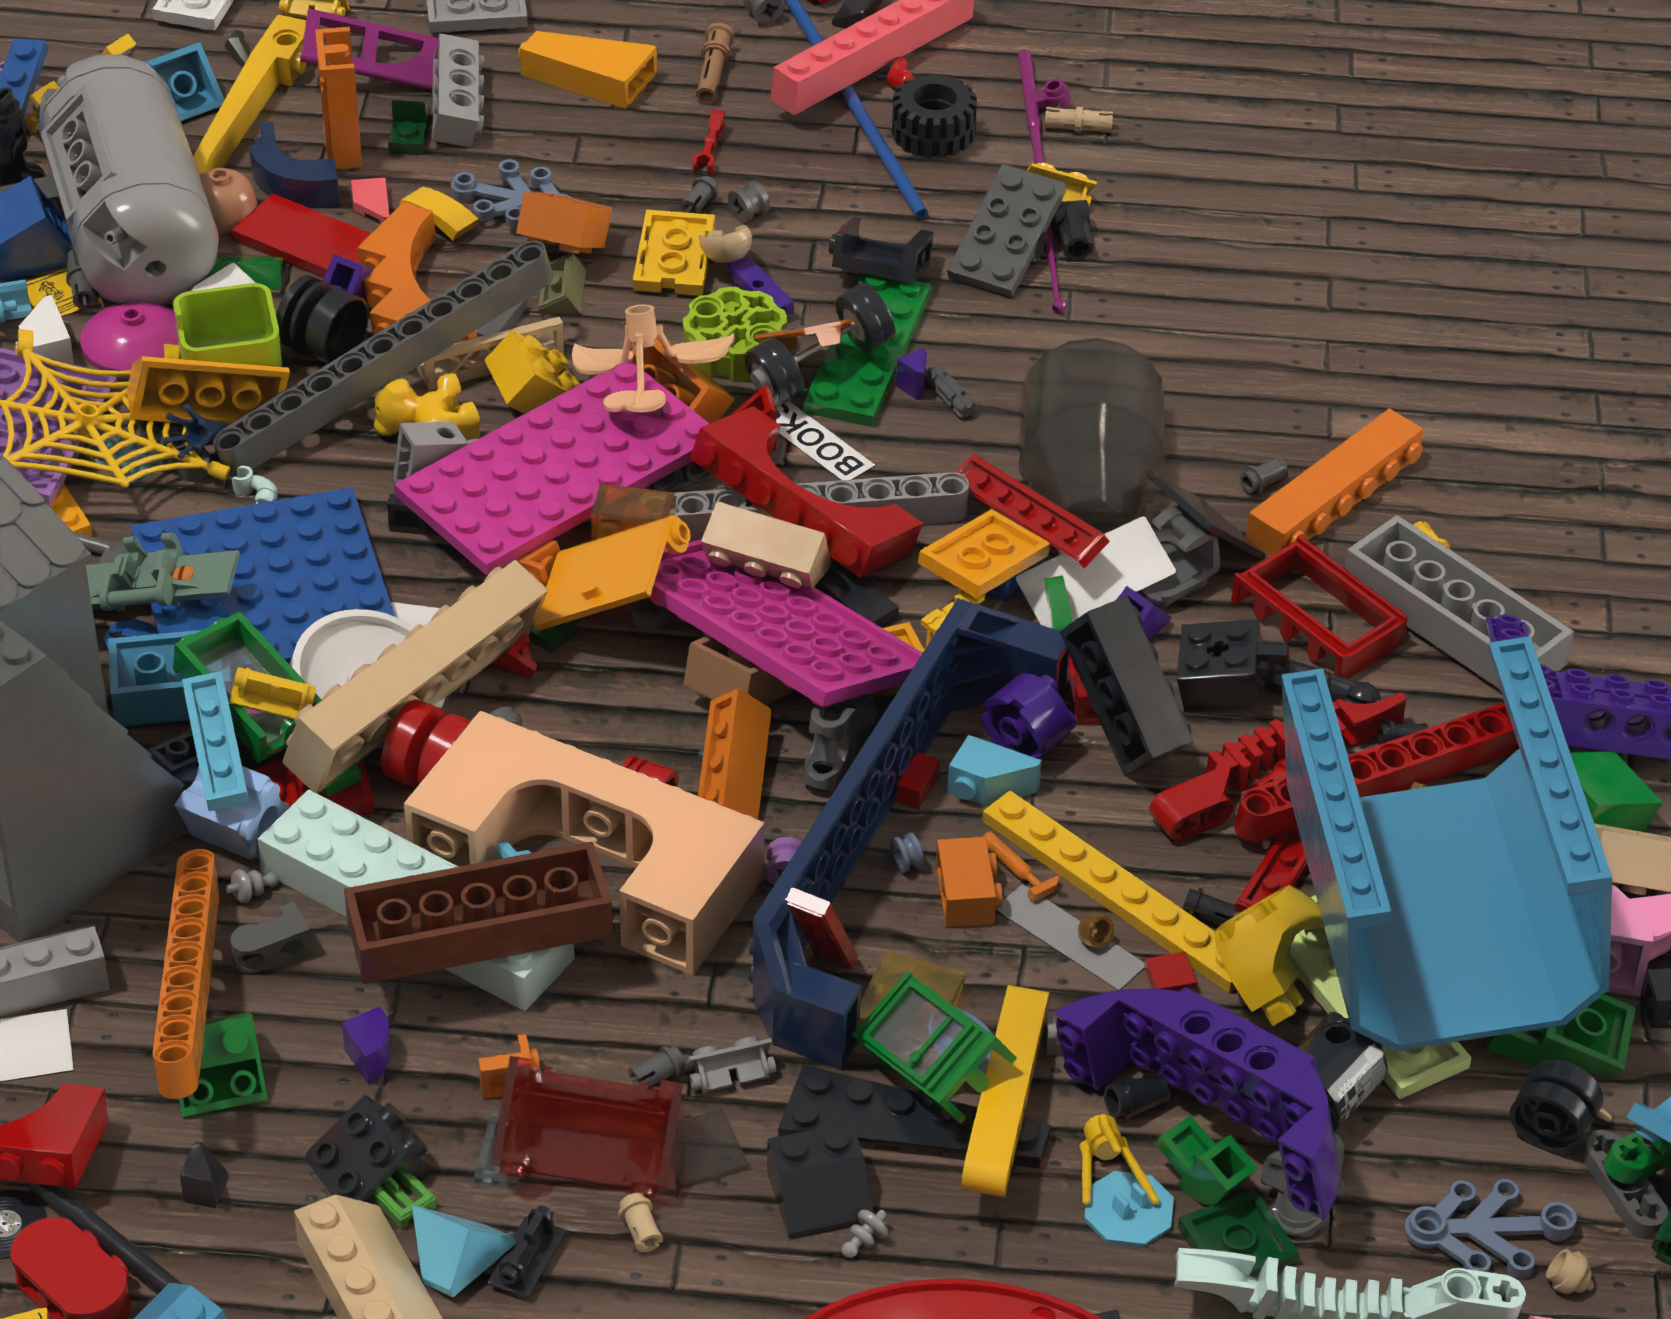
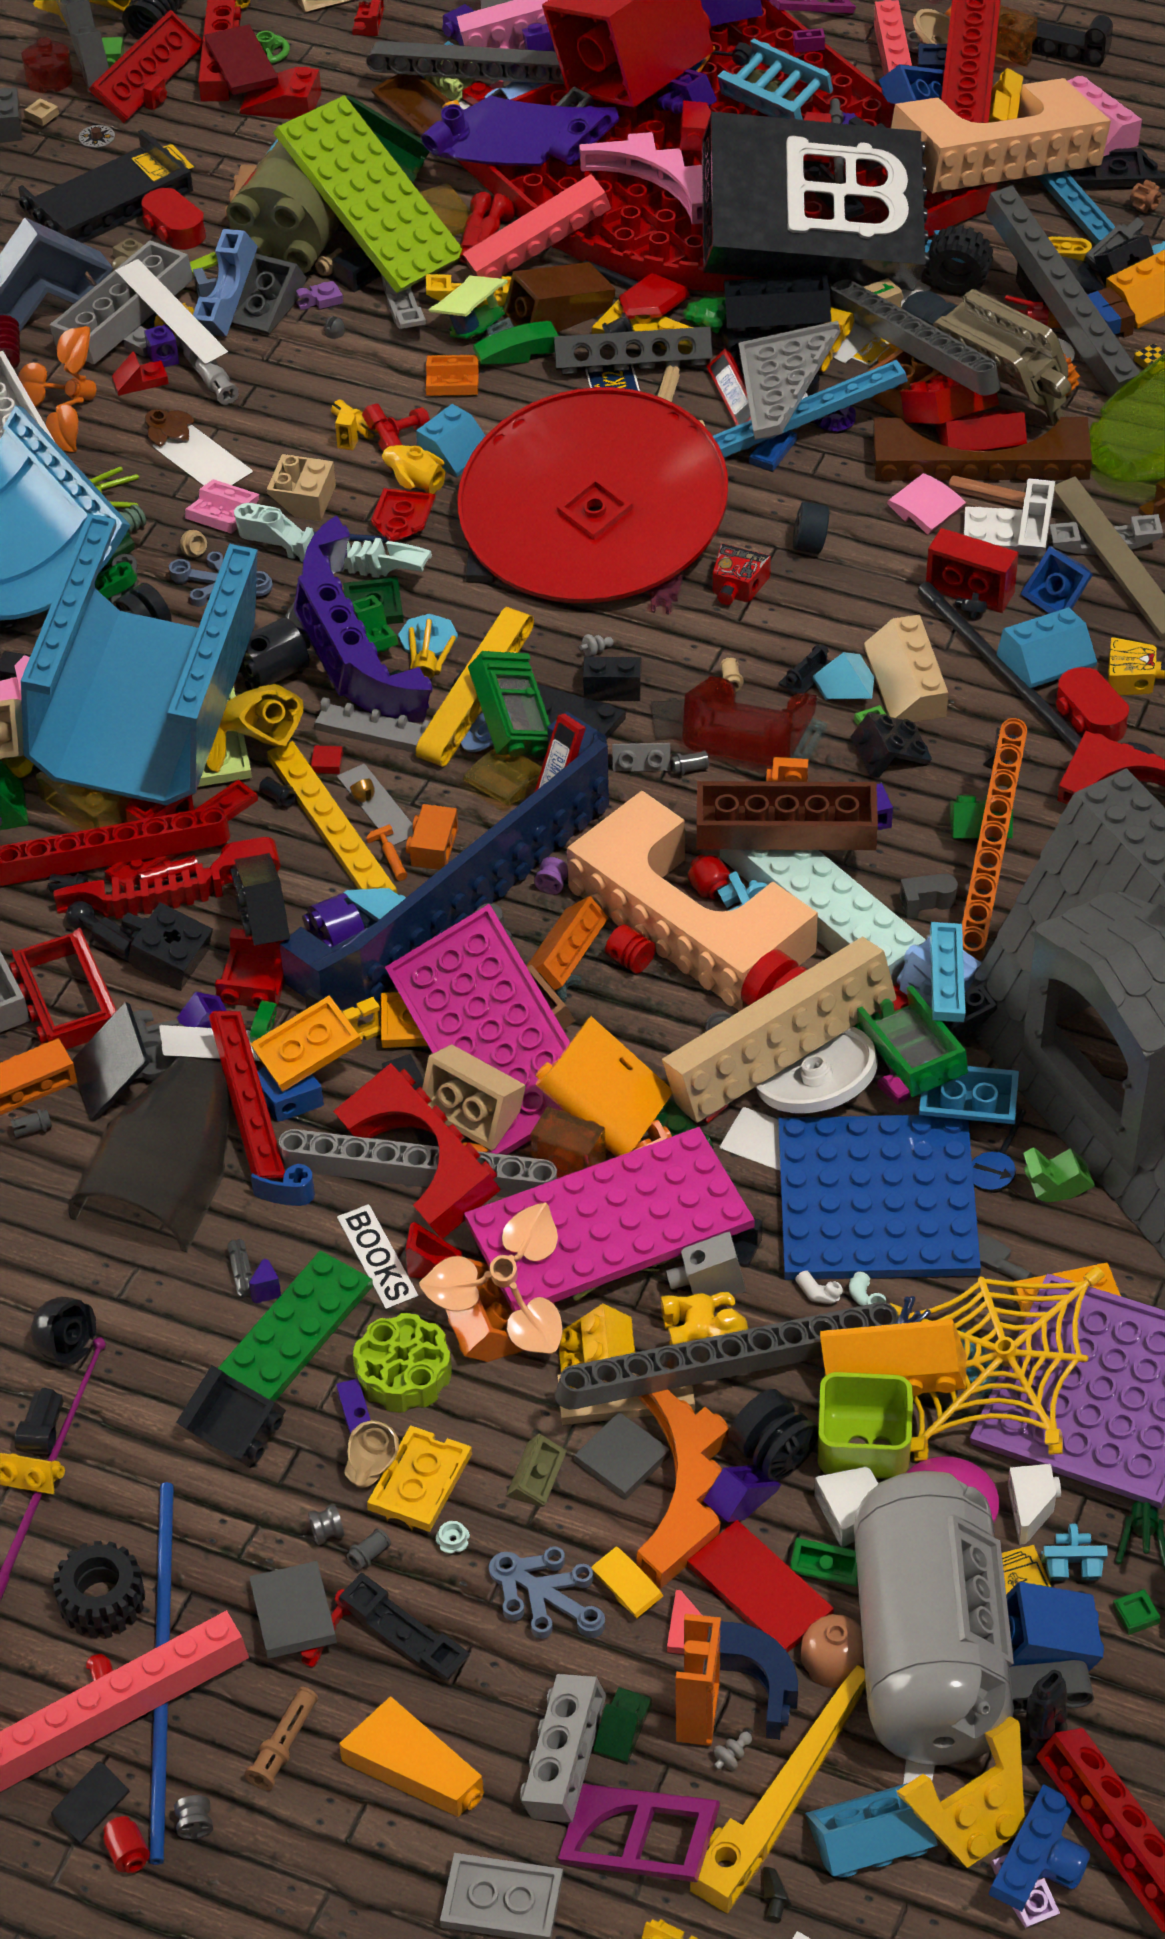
camera: 160 degrees left, 5 degrees up
sand green piece [86,532,240,612] -> none
yellow hinge [229,667,316,720] -> none
orange brick [516,192,613,254] -> none
black axle [744,283,896,407] -> none
orange piece [754,318,856,350] -> none
dark grey plate [947,164,1067,298] -> none
none -> black cylinder [31,1297,96,1364]
none -> dark grey tile [249,1561,337,1659]
none -> blue panel [251,1164,315,1206]
none -> black slope [339,1572,470,1681]
none -> light aqua plate [436,1521,470,1554]
none -> light grey hair [713,1732,752,1771]
none -> white arm [795,1271,843,1305]

